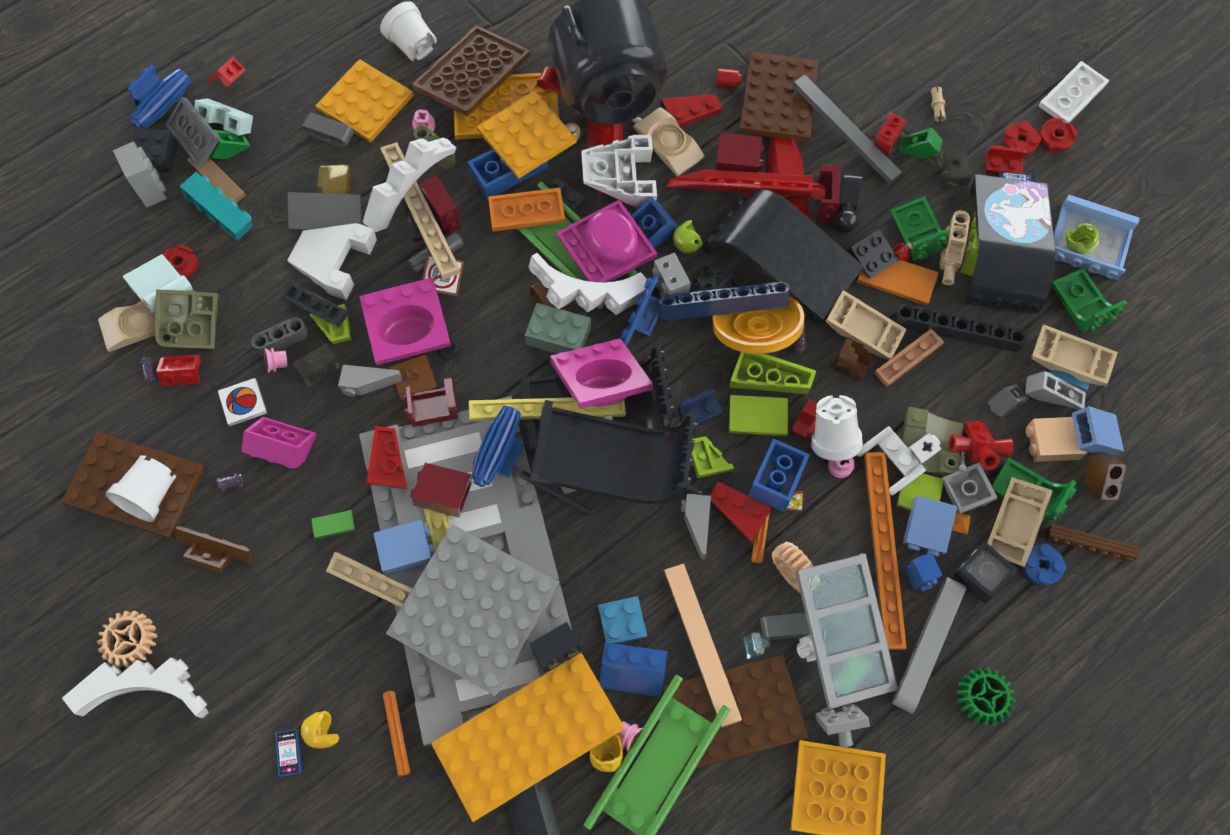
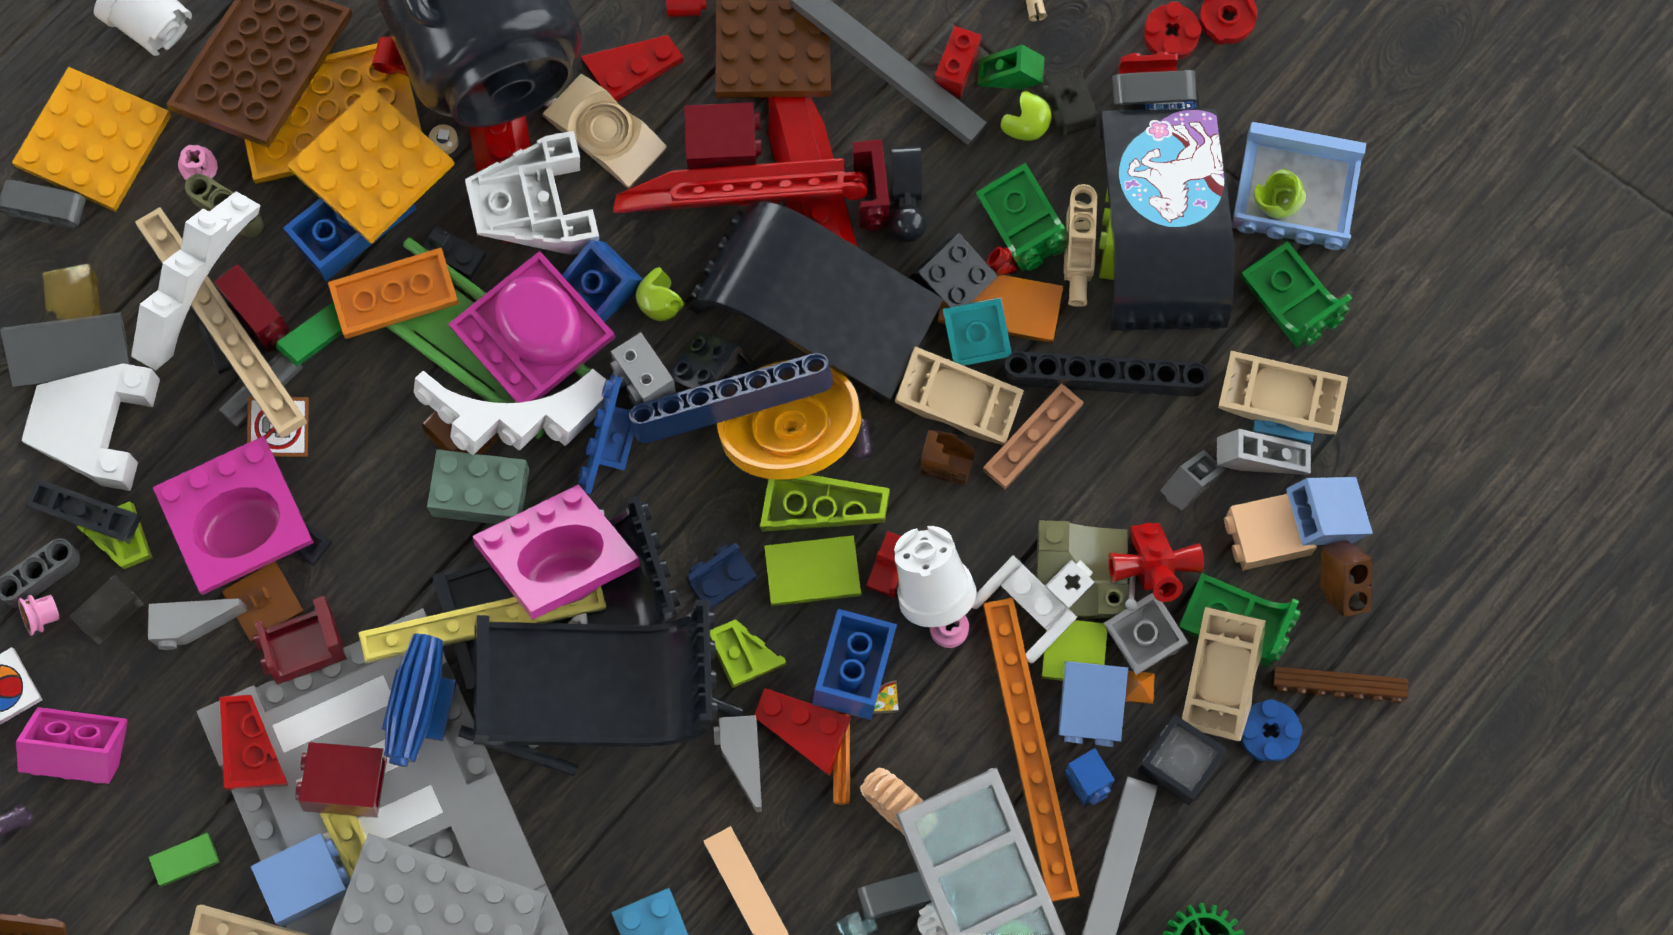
camera: 10 degrees left, 5 degrees up
none -> green tile [276,302,343,367]
none -> teal plate [943,297,1012,366]
none -> lime helmet [1001,91,1051,141]
none -> dark grey beam [1112,70,1197,105]

